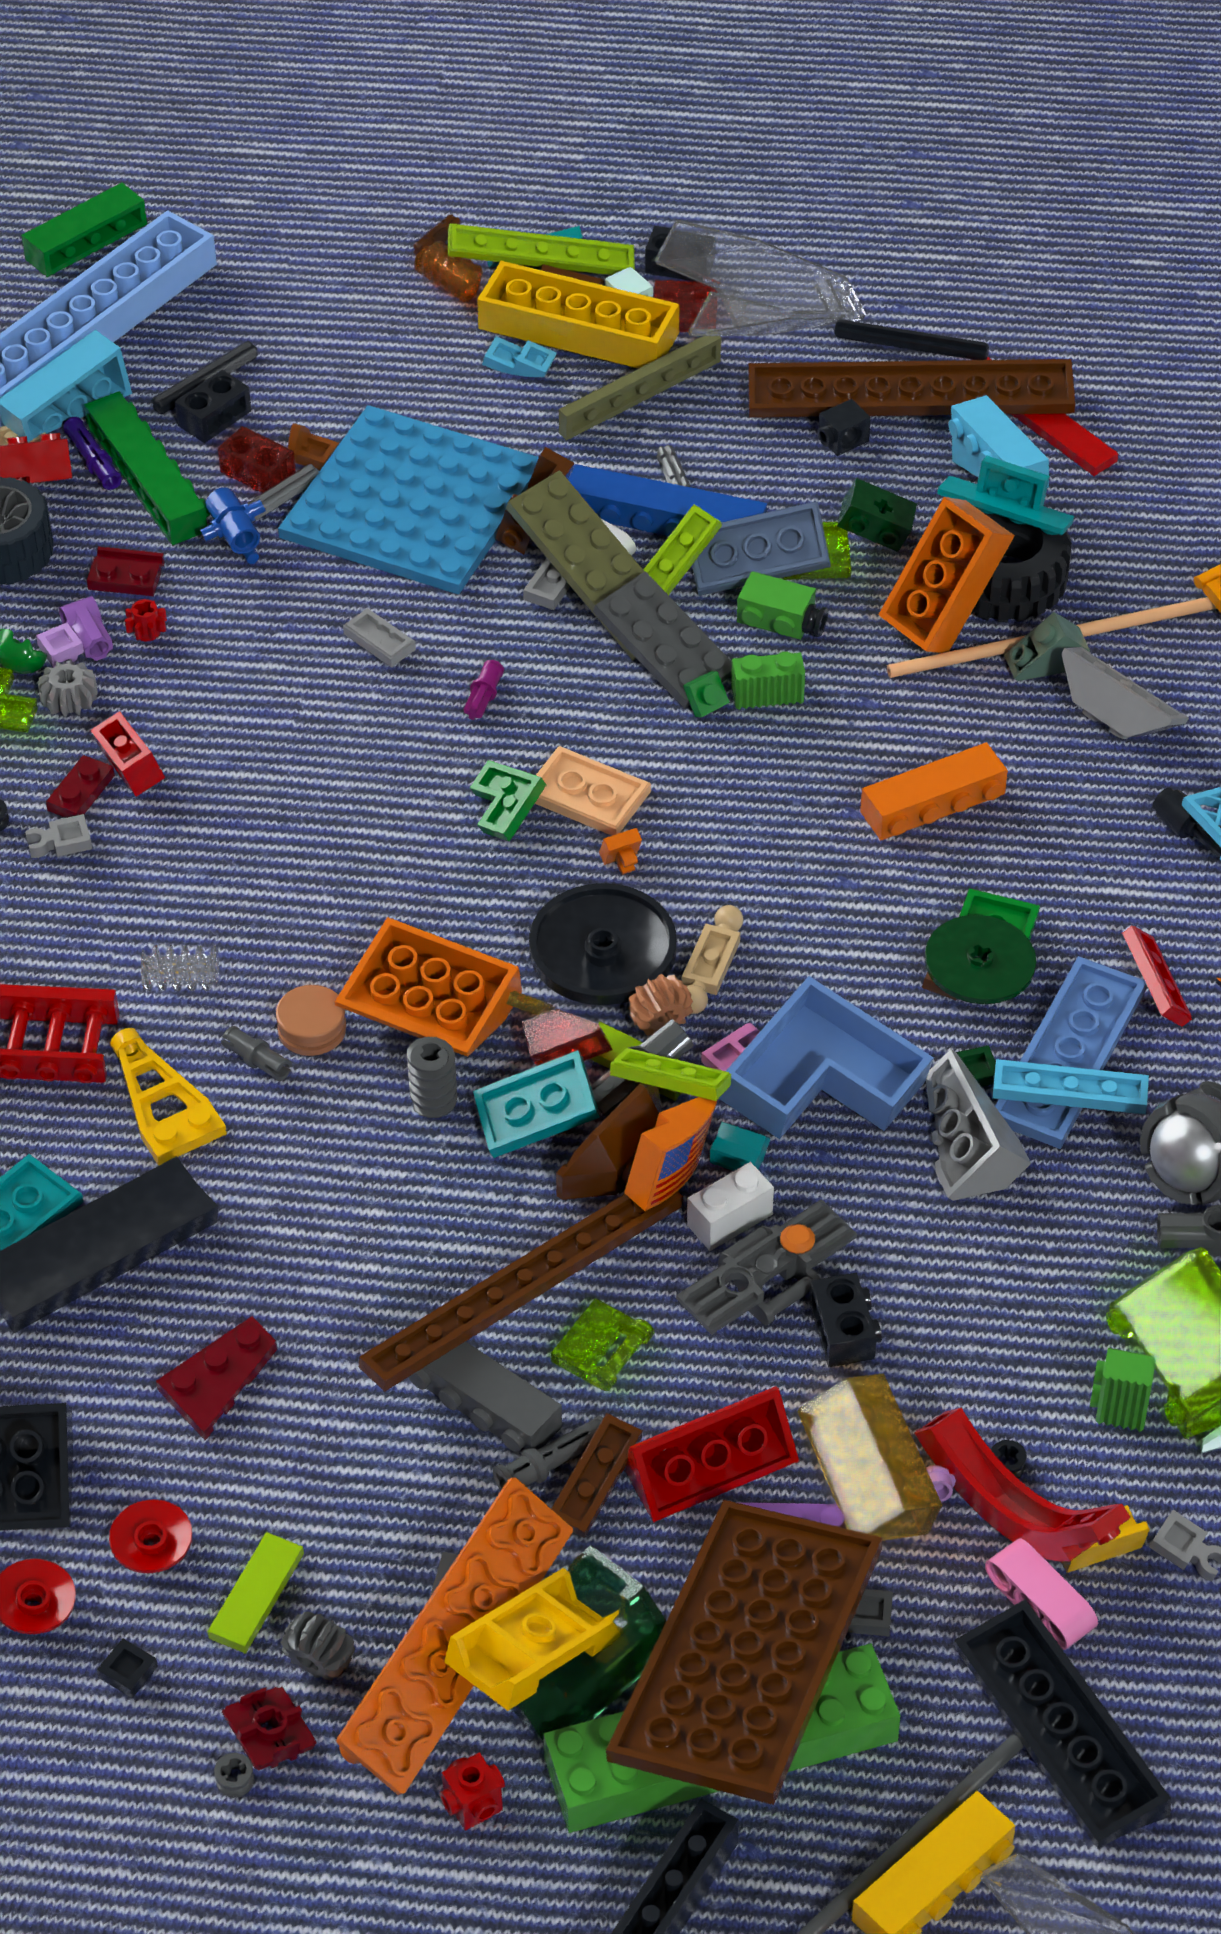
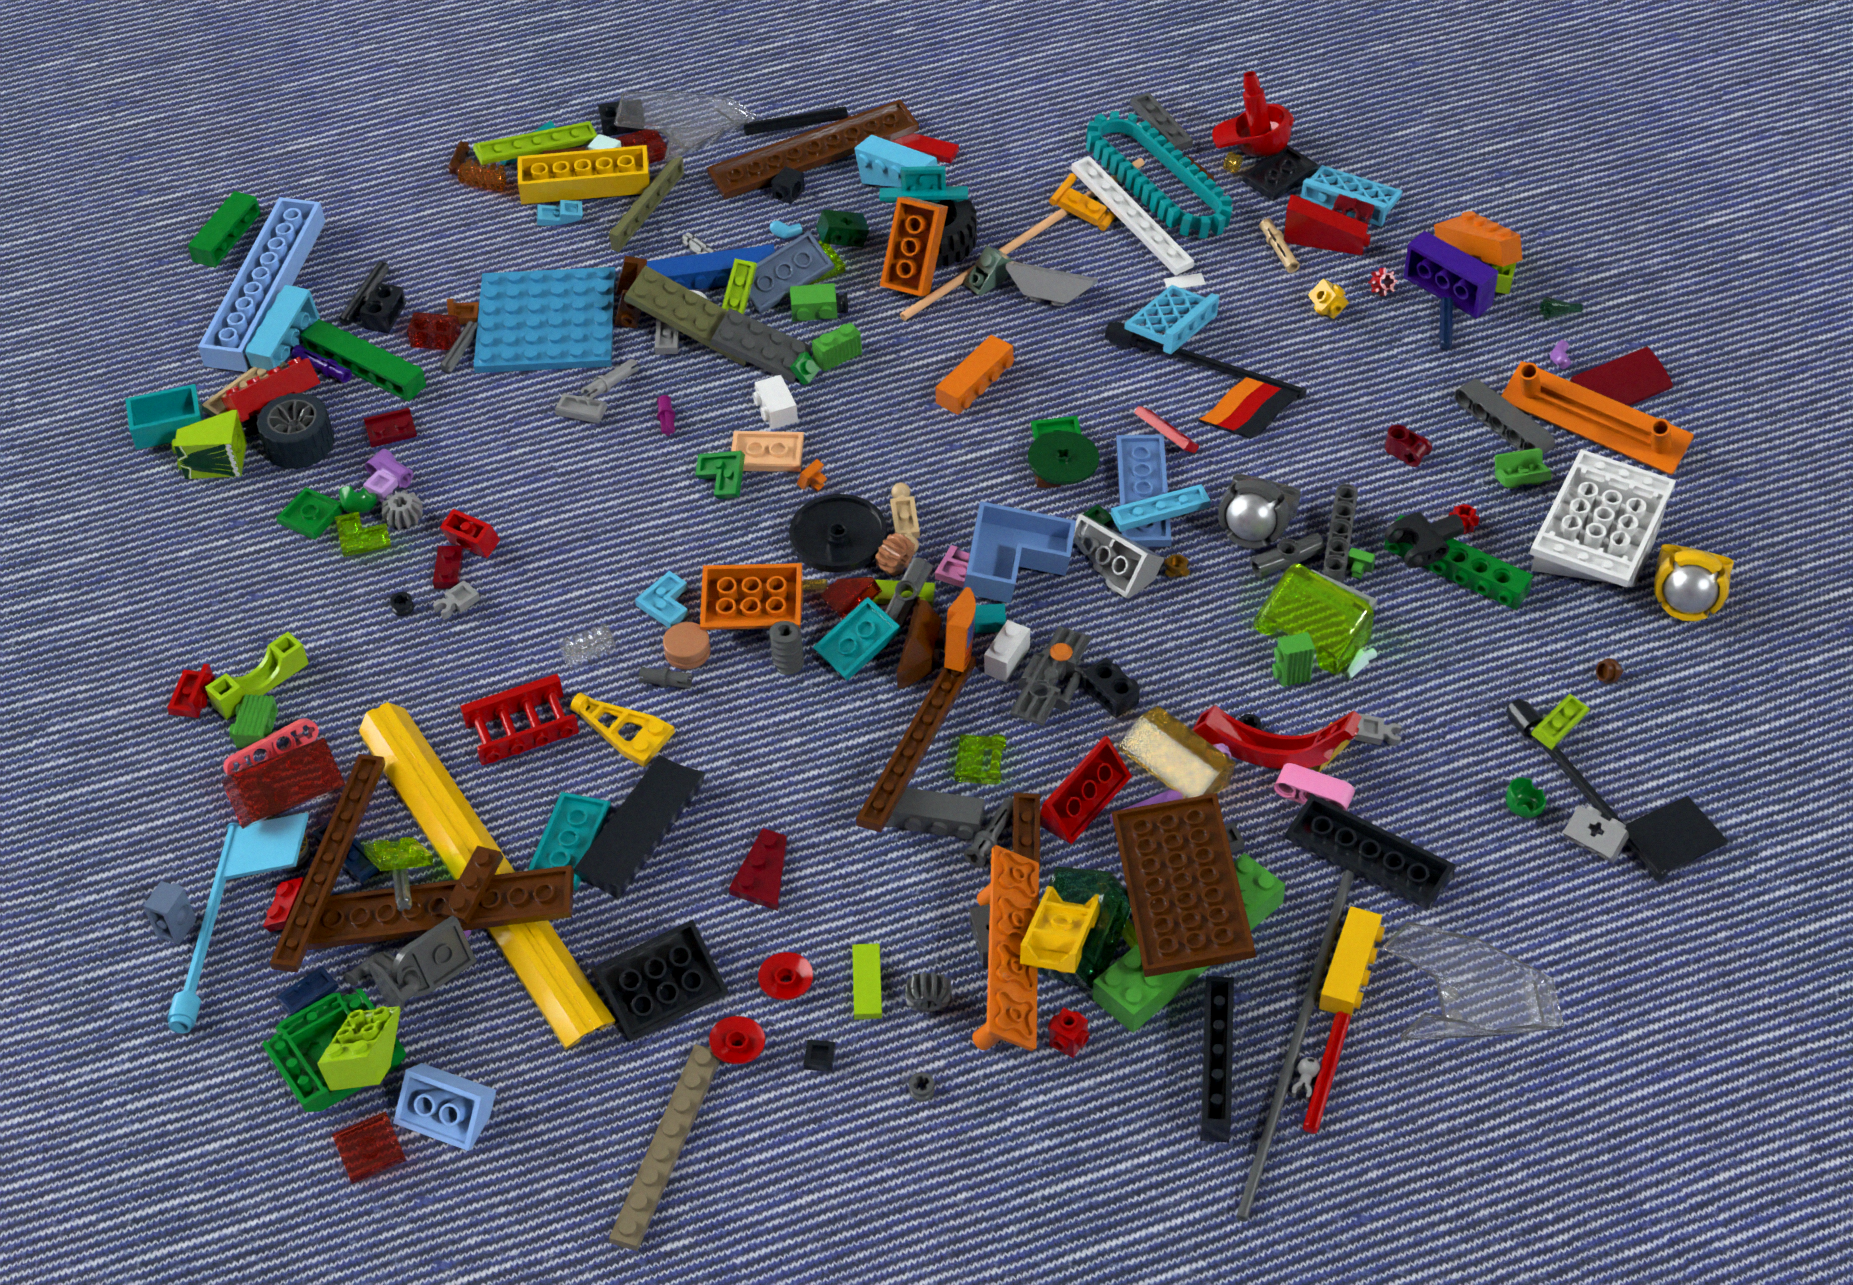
camera: 25 degrees left, 0 degrees up
red gear [125,599,167,642] -> none
blue pin [200,487,266,564] -> none
dark red piece [222,1686,317,1770] -> none
lime tile [610,1048,732,1101] -> none
none -> light grey pin [581,359,639,401]
none -> medium azure plate [635,571,688,628]
none -> white brick [753,375,798,429]
none -> medium azure arm [769,220,803,239]
none -> pearl gold plate [1164,554,1190,577]

